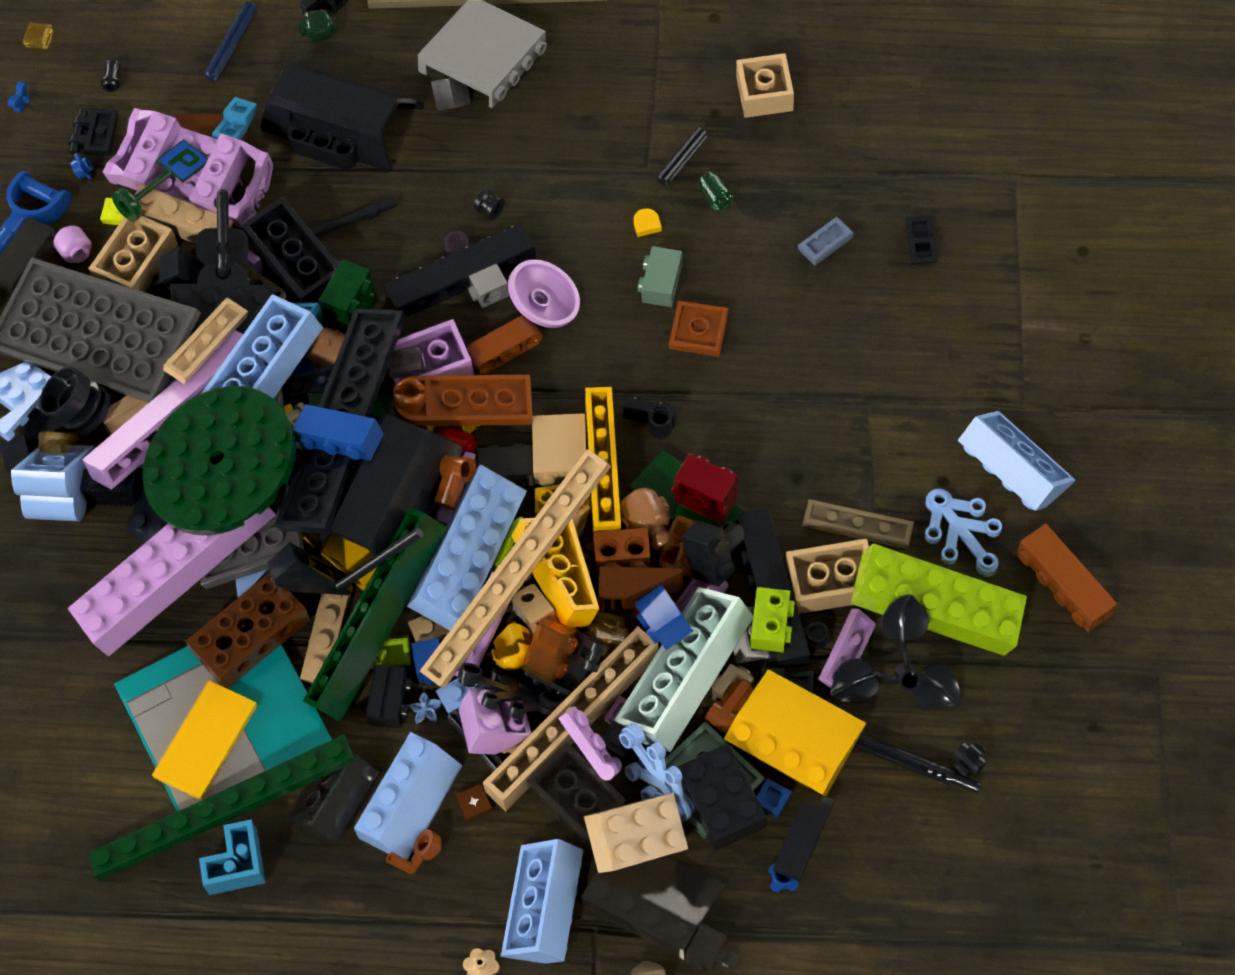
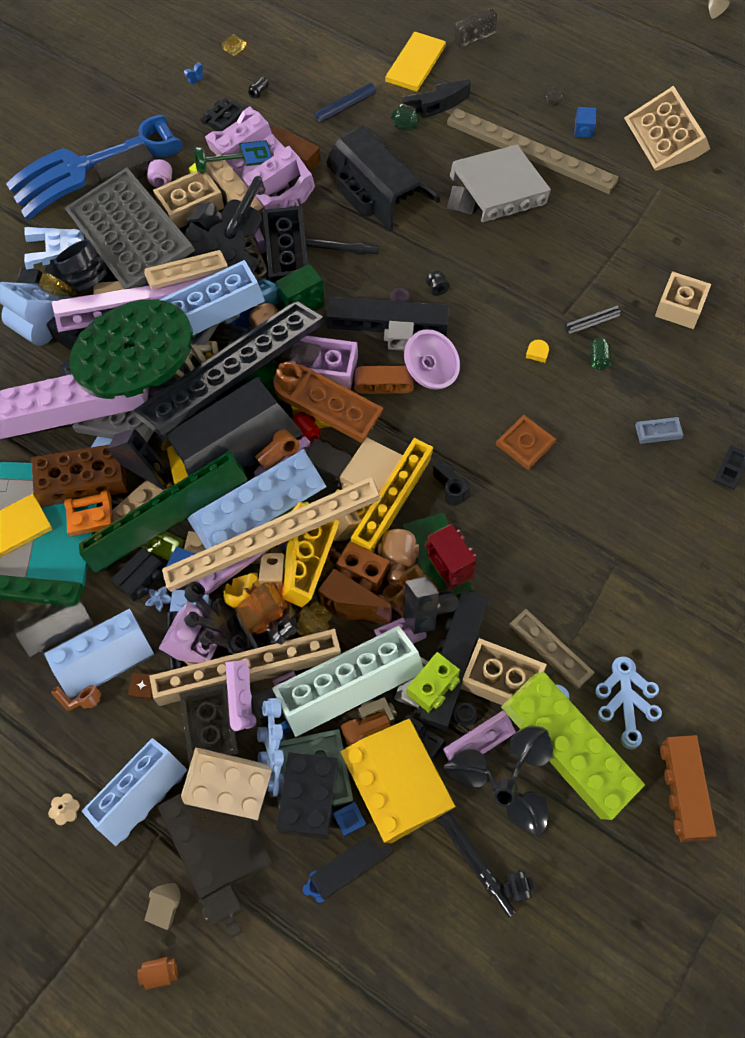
camera: 30 degrees right, 0 degrees up
blue plate [70,153,93,180] -> none
dark azure slope [212,97,257,140] -> none
blue brick [293,404,384,461] -> none
black bar [335,528,423,591] -> none
blue brick [634,585,693,650] -> none
sand green brick [638,246,682,307] -> none
light blue slope [958,411,1075,511] -> none
none -> orange plate [64,490,113,537]

